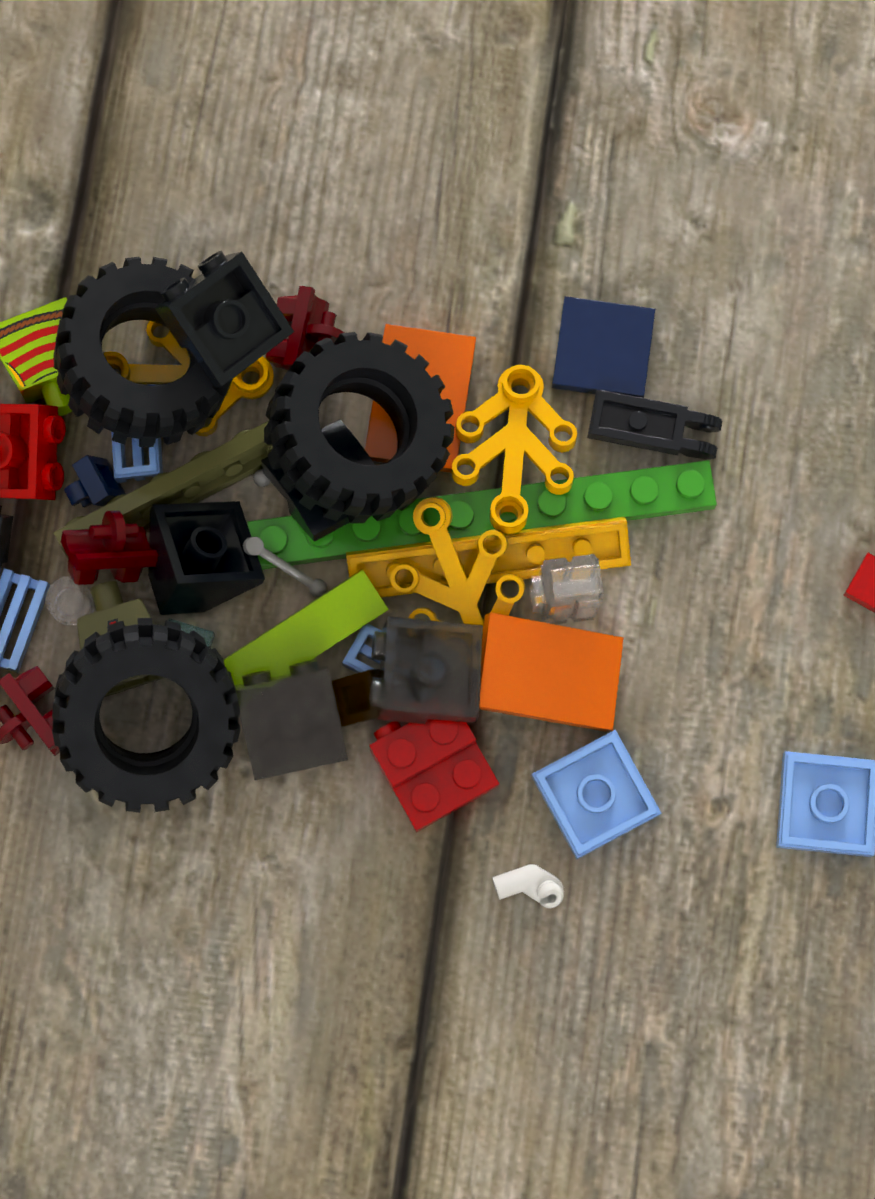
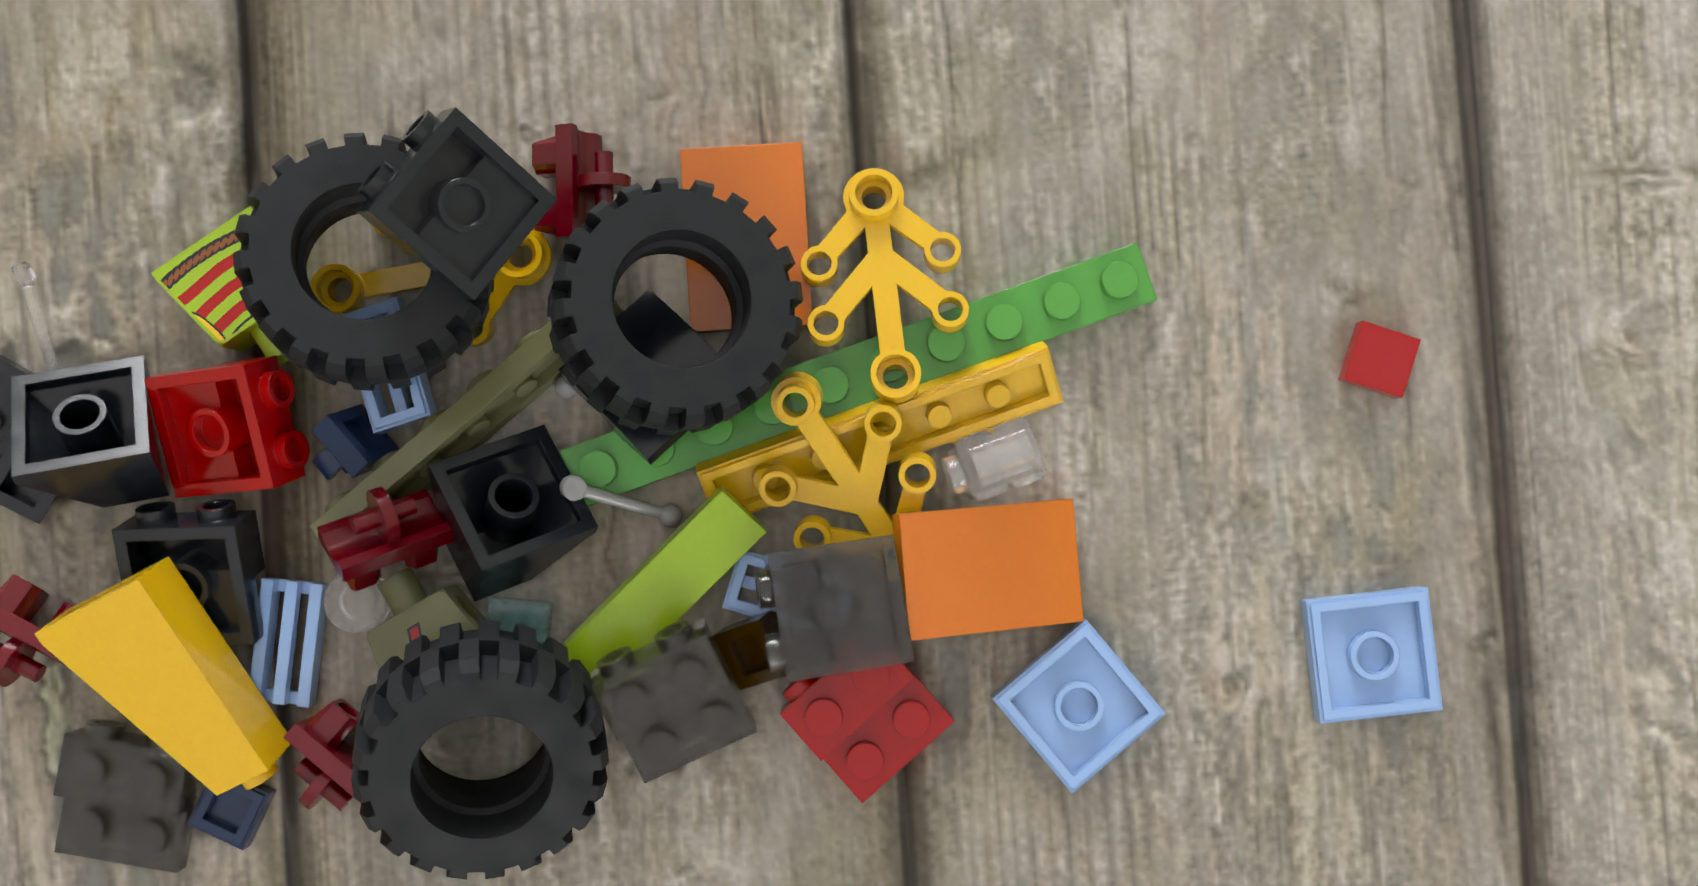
camera: 15 degrees left, 10 degrees up
white arm [492,864,564,908] -> none
dark blue tile [552,296,656,398] -> none
black hinge [587,390,722,460] -> none

